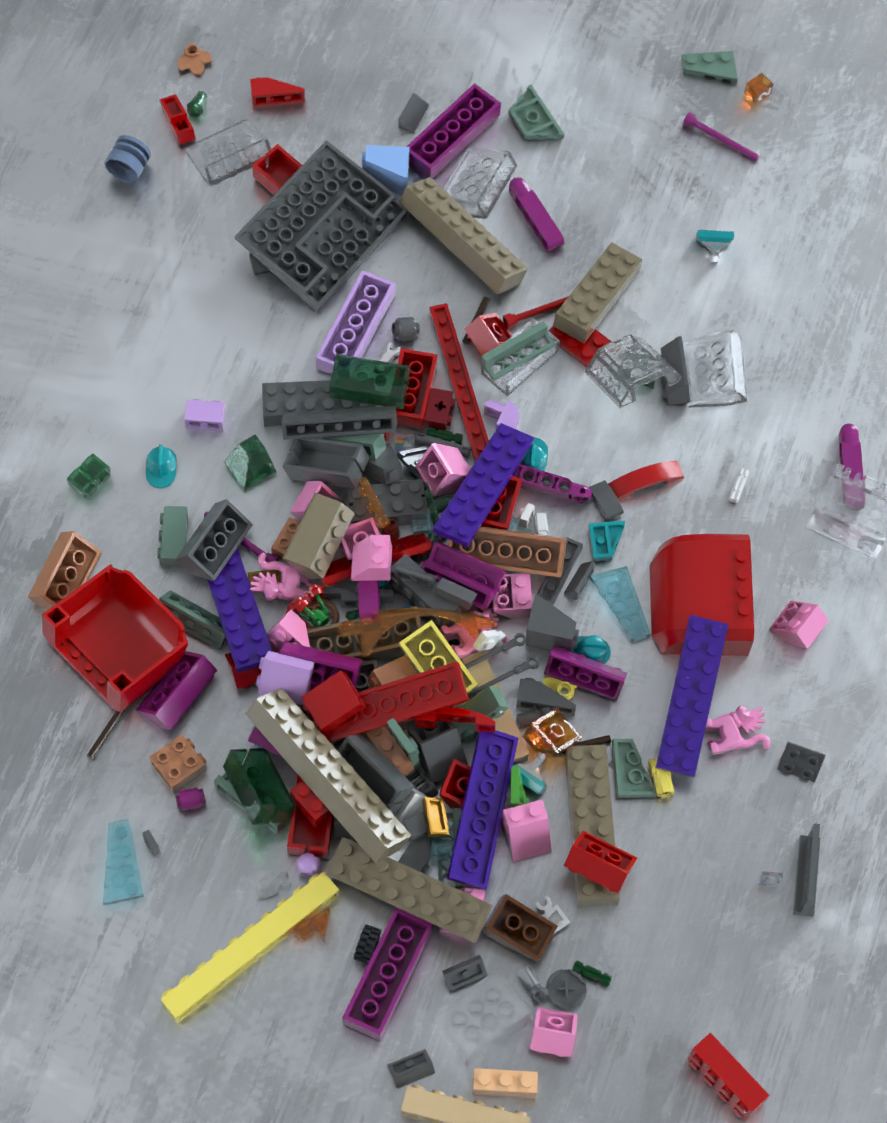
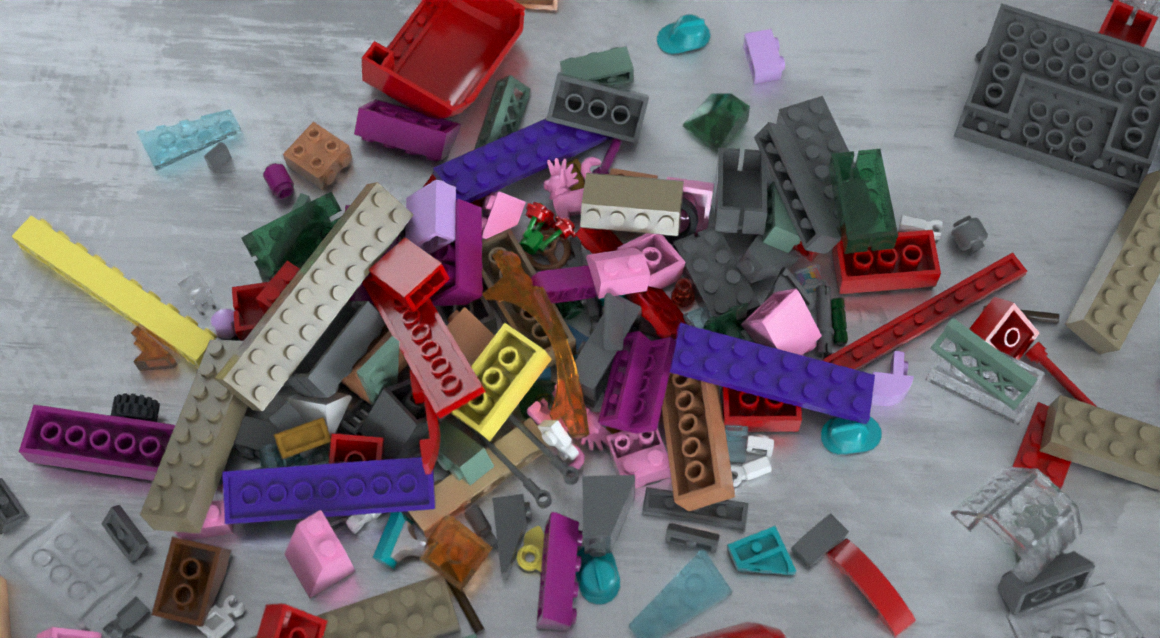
camera: 80 degrees right, 0 degrees up
dark brown bar [87,710,125,760] -> none
lavender brick [315,270,395,380] -> none
clear orange hinge [358,477,390,529] -> none
dark red brick [424,388,456,430] -> none
dark grey slope [434,577,477,610] -> none
bright green wing [511,766,529,807] -> none
magenta piece [513,464,592,503] -> none

